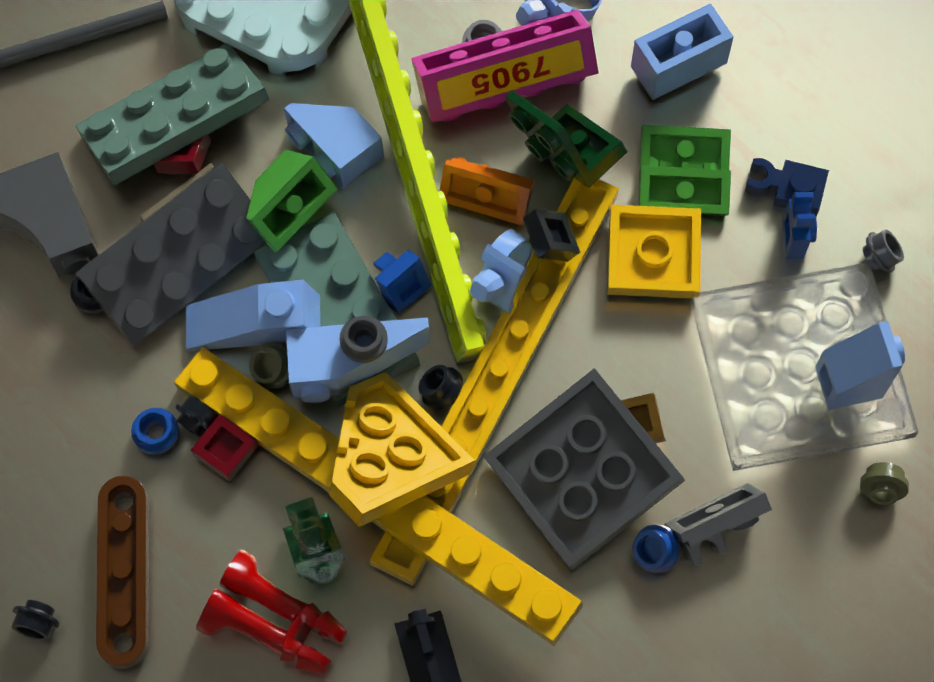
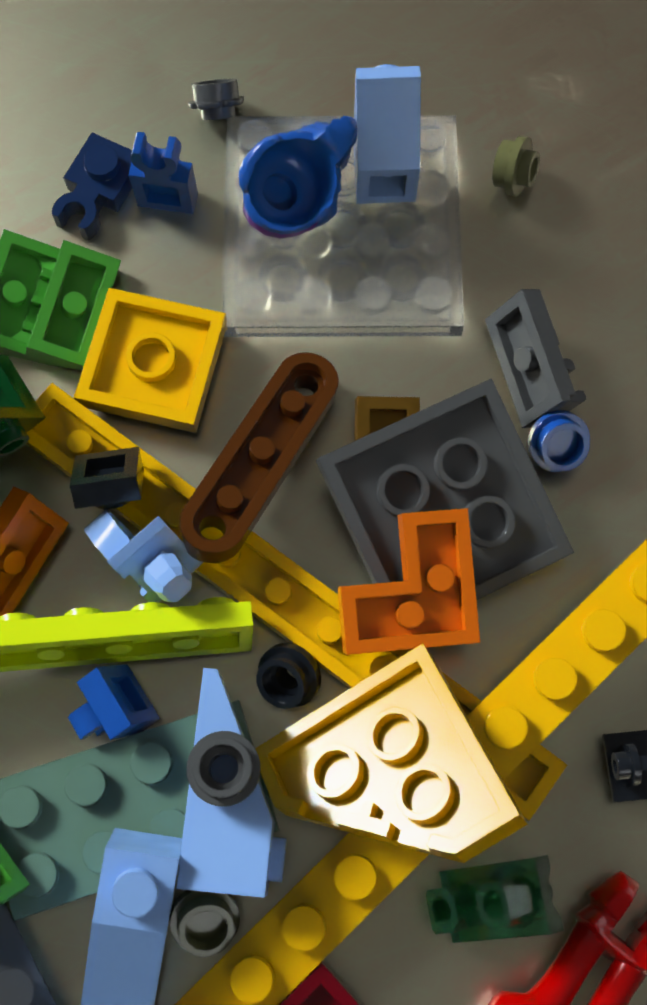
camera: 80 degrees left, 5 degrees up
none -> reddish brown plate [179,352,339,563]
none -> blue hair [239,116,357,239]
none -> orange plate [338,508,480,655]

